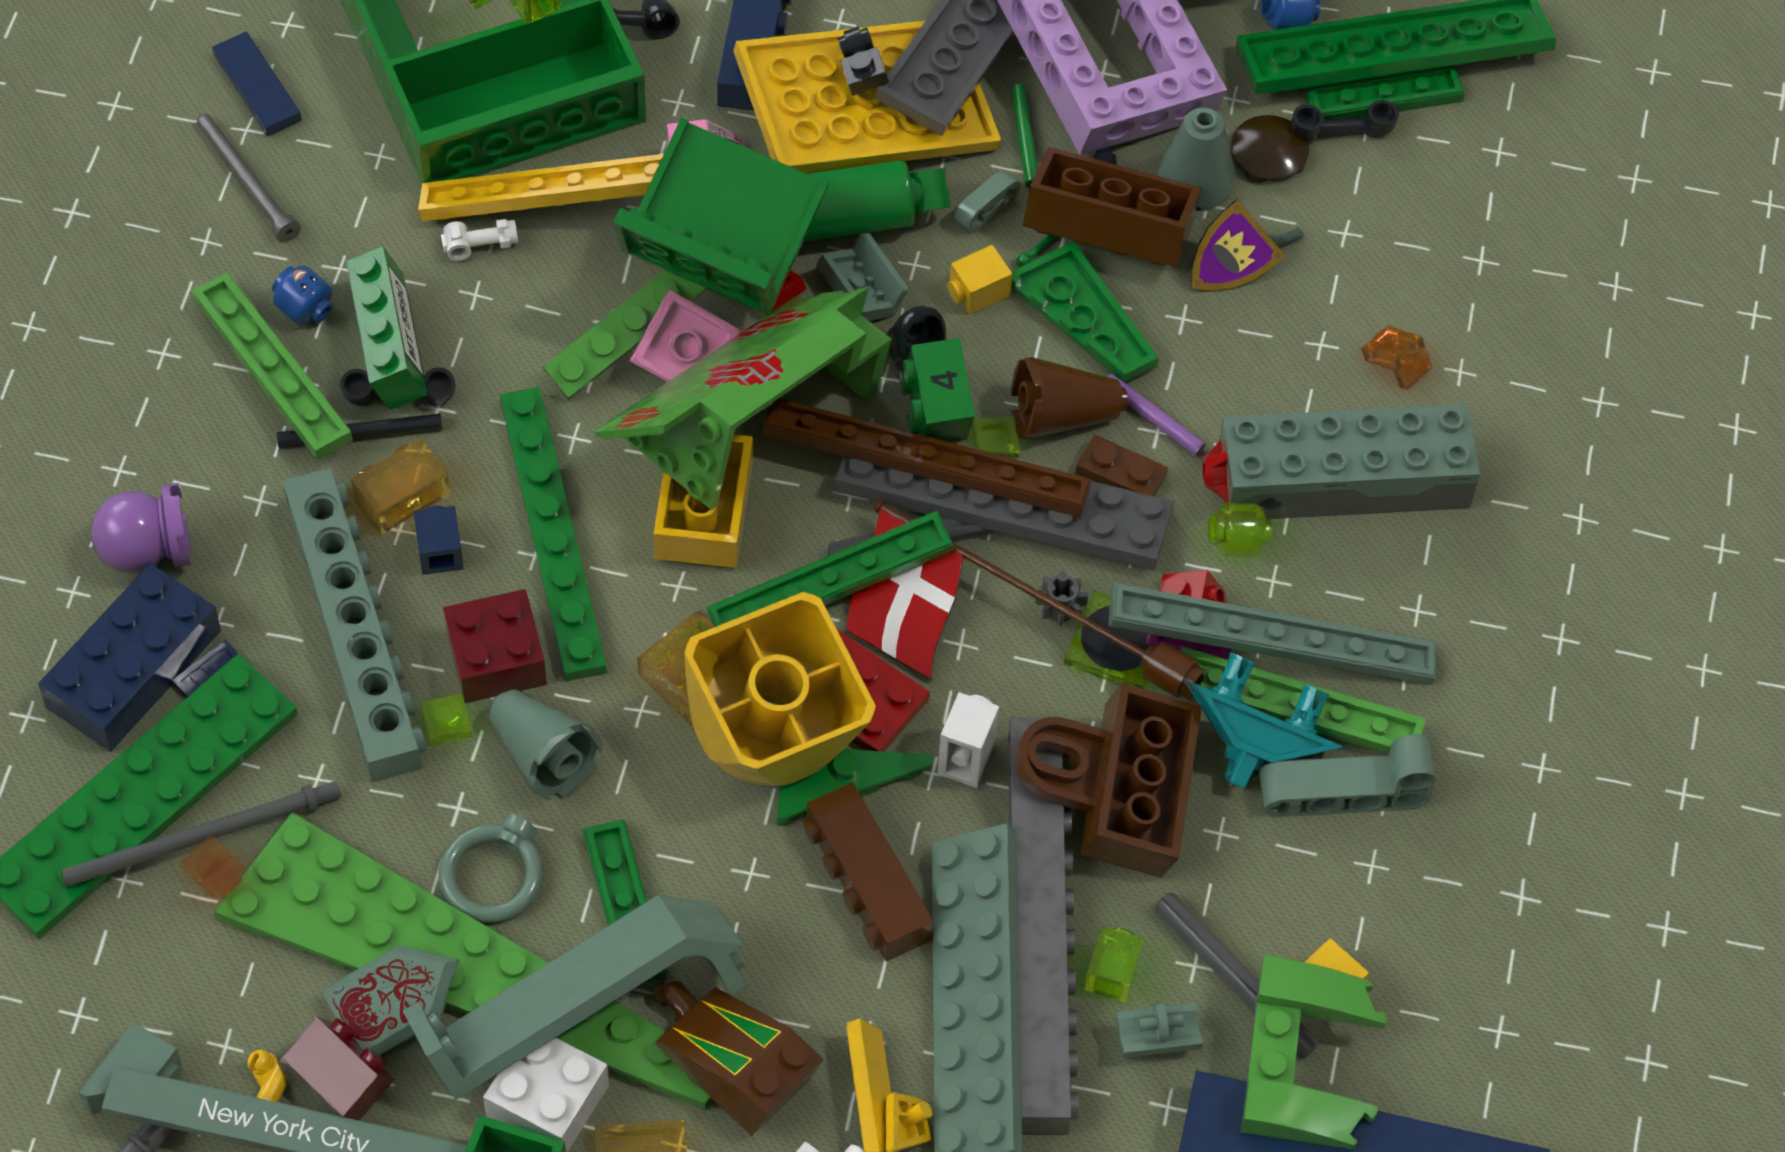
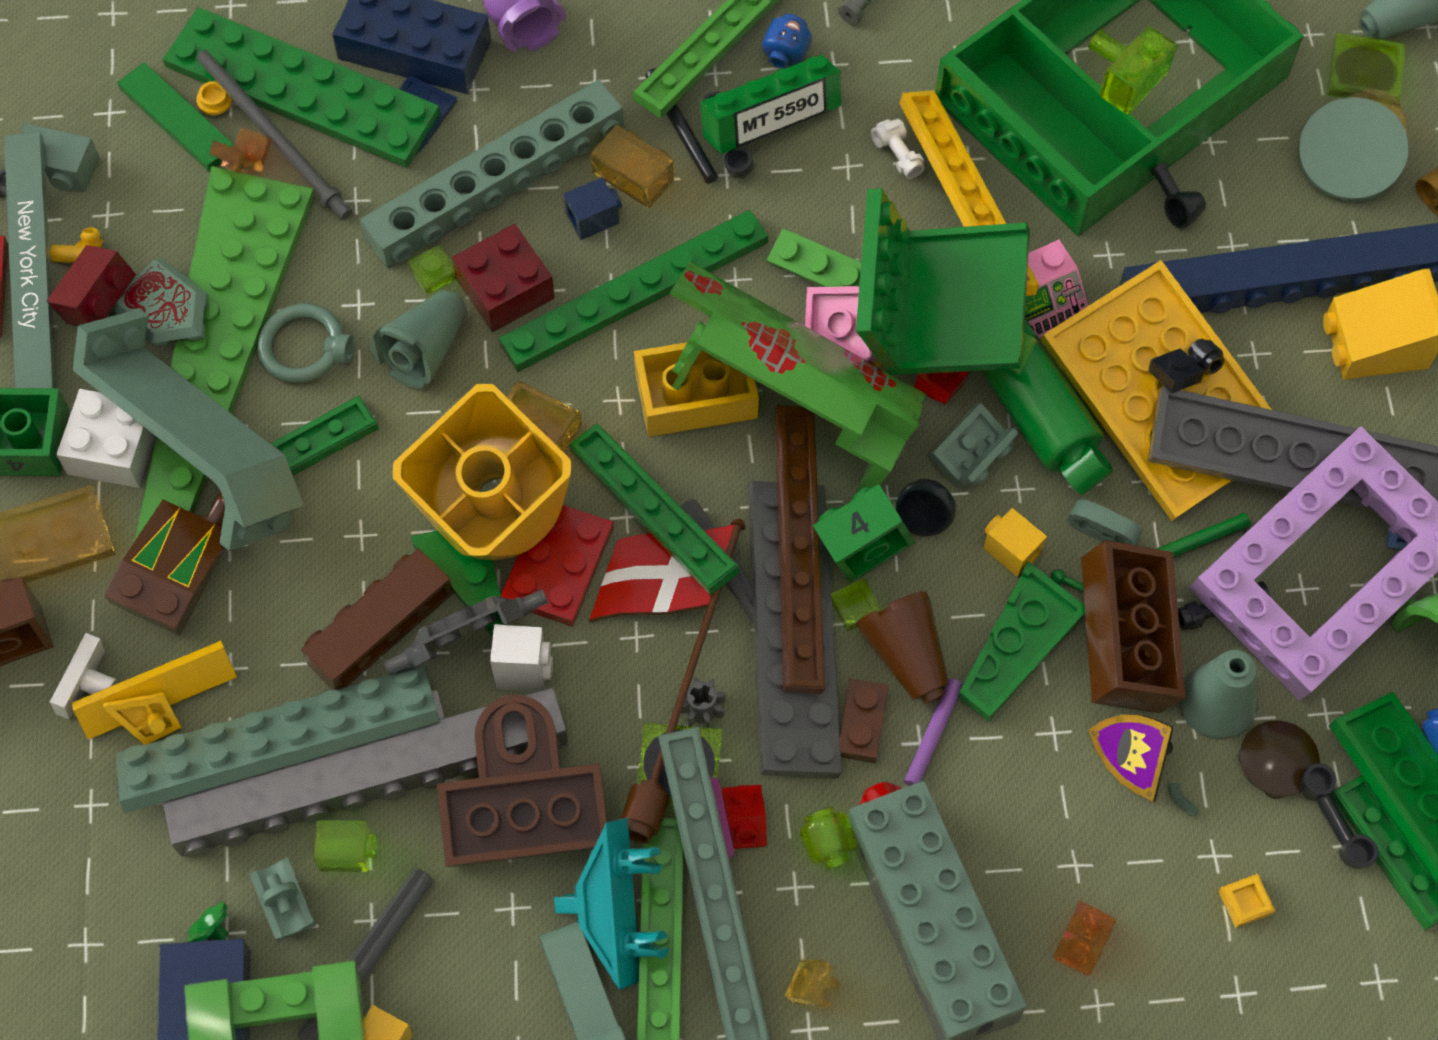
camera: 75 degrees right, 5 degrees up
none -> green tile [117,62,236,173]
none -> green plant [187,902,229,942]
none -> yellow plate [196,81,232,116]
none -> dark grey plate [384,588,549,676]
none -> clear yellow tile [784,959,841,1008]
none -> yellow tile [1218,874,1275,928]

